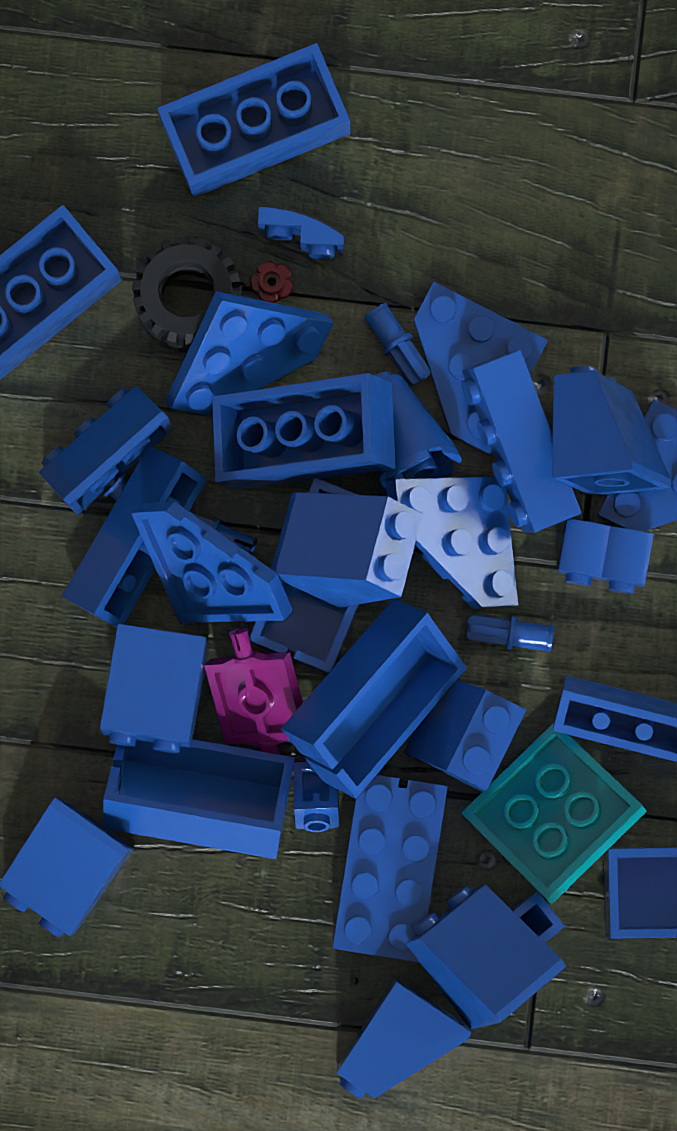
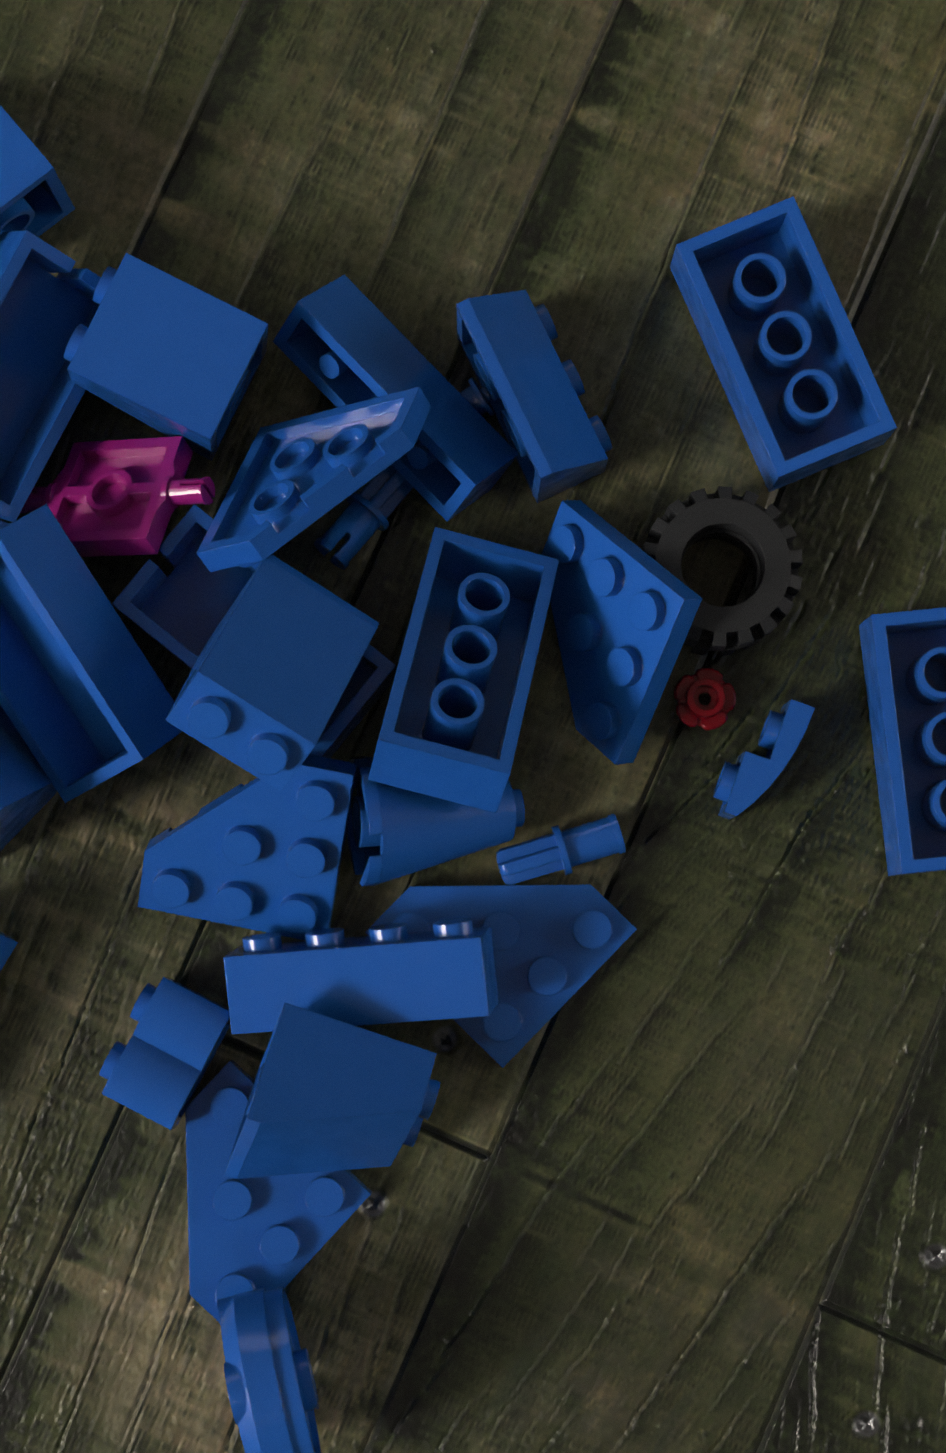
camera: 105 degrees right, 0 degrees up
blue axle [466,614,554,653] -> none

